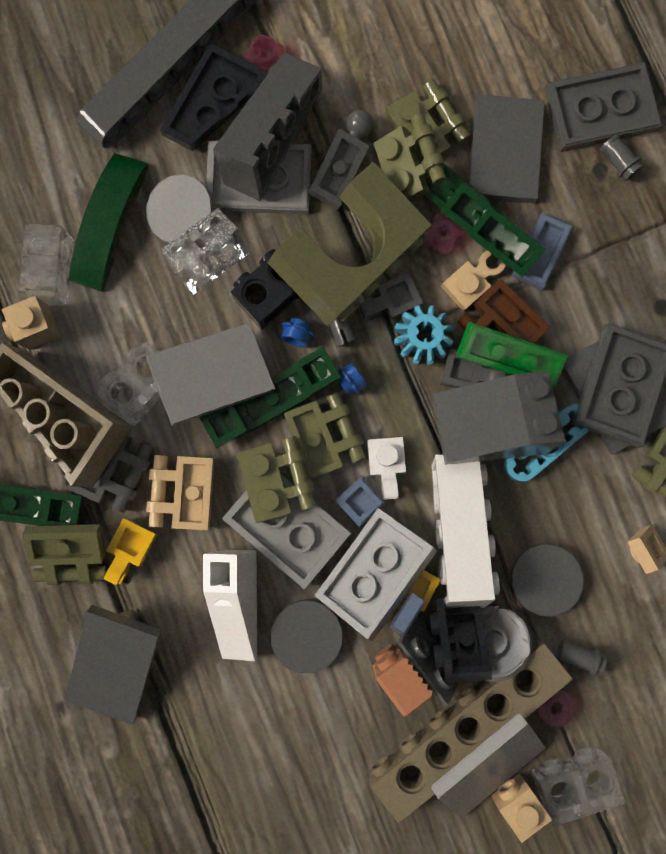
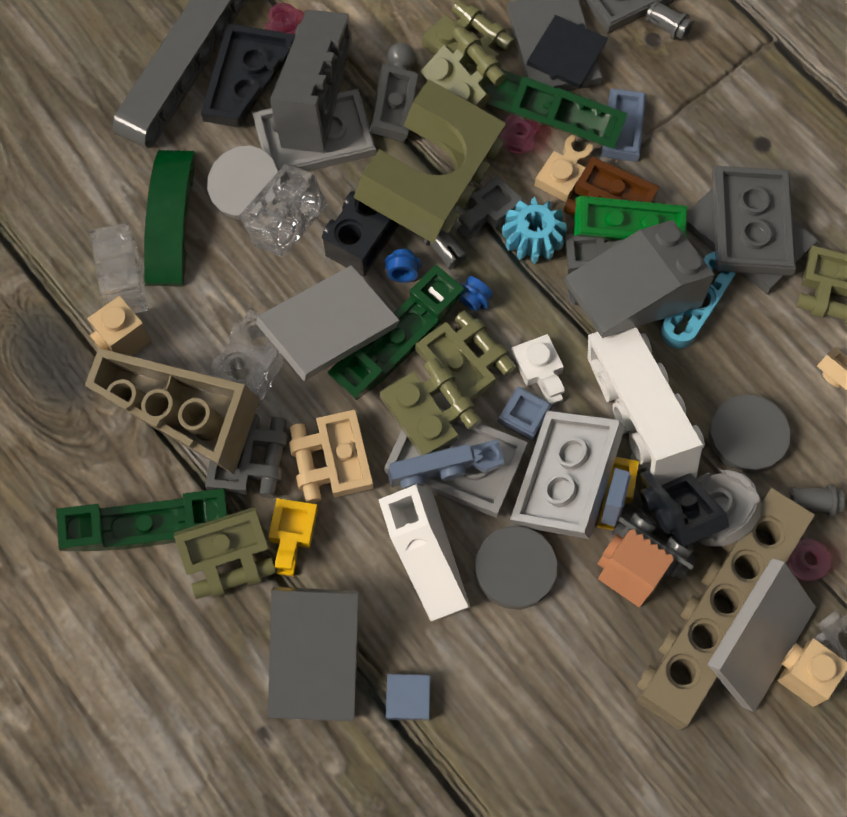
camera: 15 degrees left, 15 degrees down
none -> sand blue tile [386,674,430,721]
none -> sand blue hinge [388,439,505,490]
none -> black piece [527,15,608,89]

